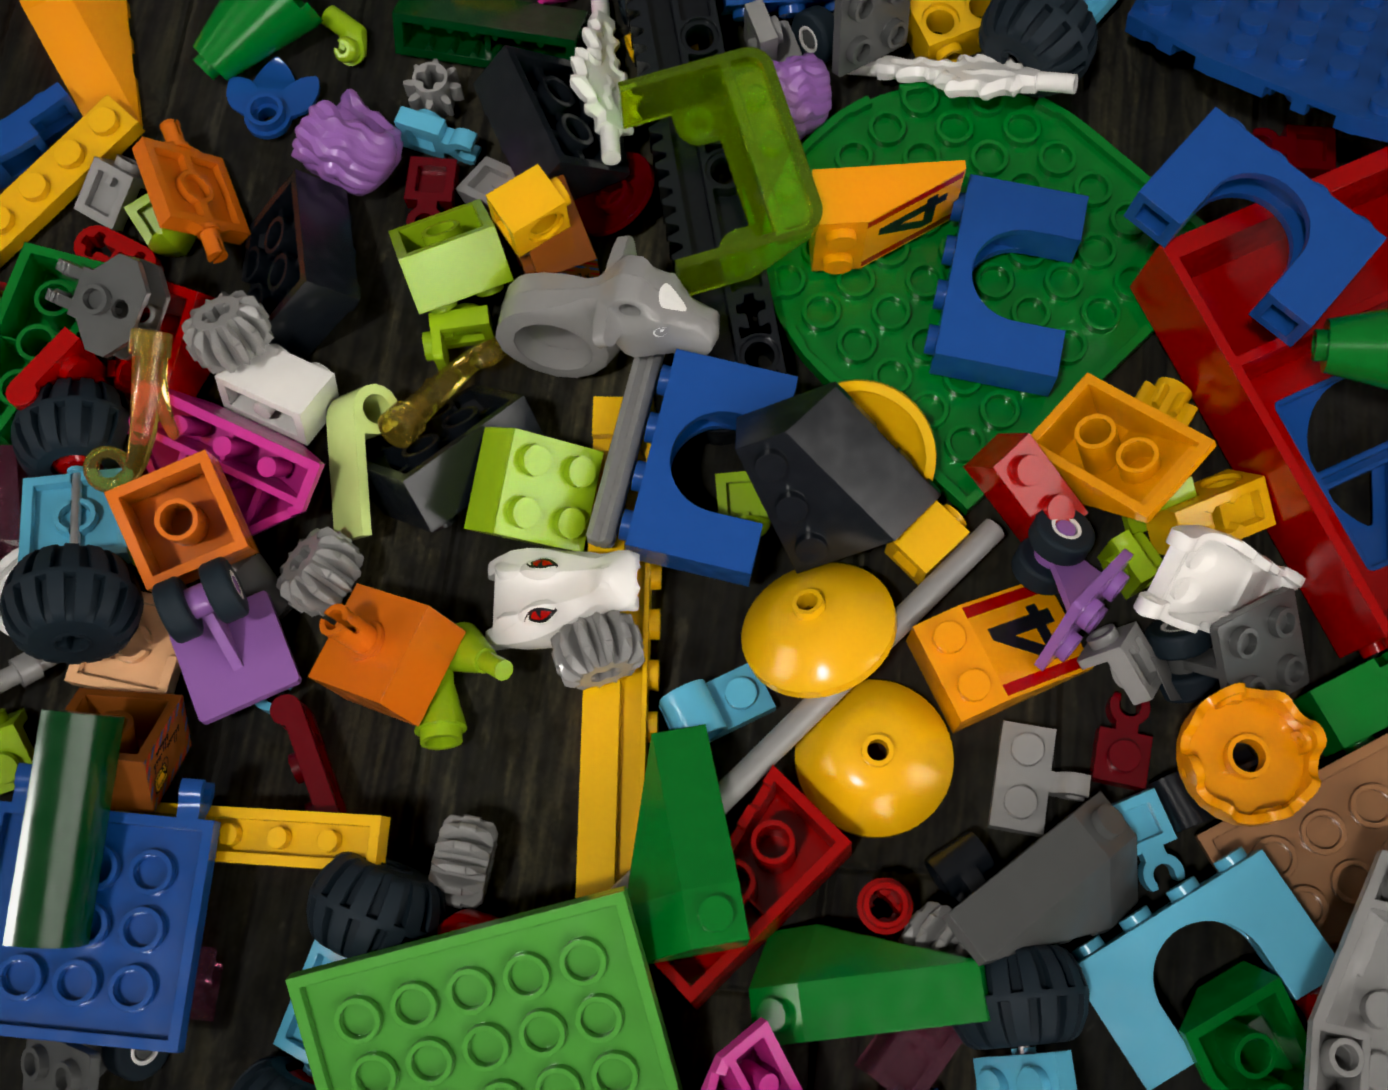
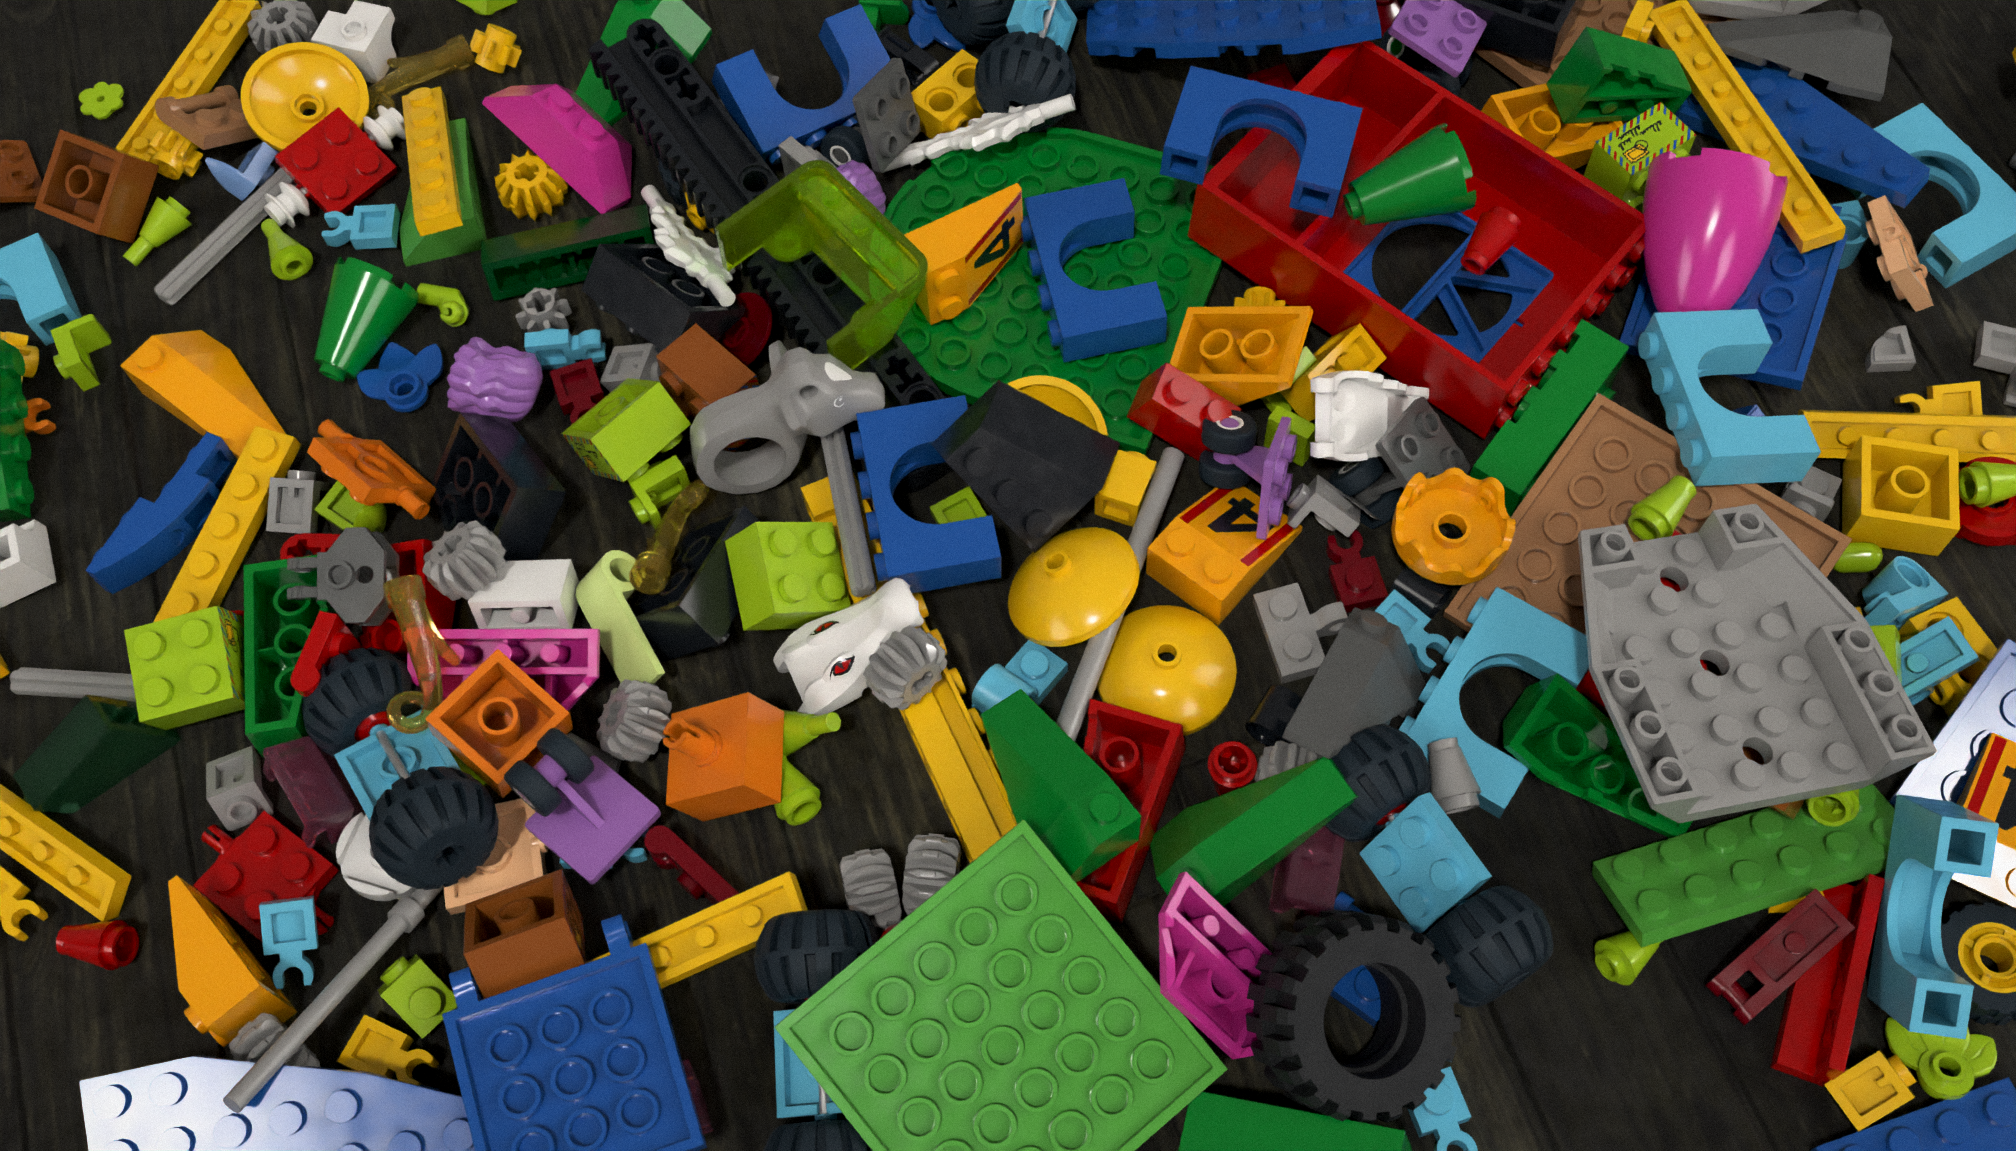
camera: 25 degrees left, 10 degrees down
dark green brick [2,709,125,949] -> none
yellow brick [485,164,571,258] -> none
none -> light grey gear [902,833,961,915]
none -> light grey cone [1427,738,1482,815]

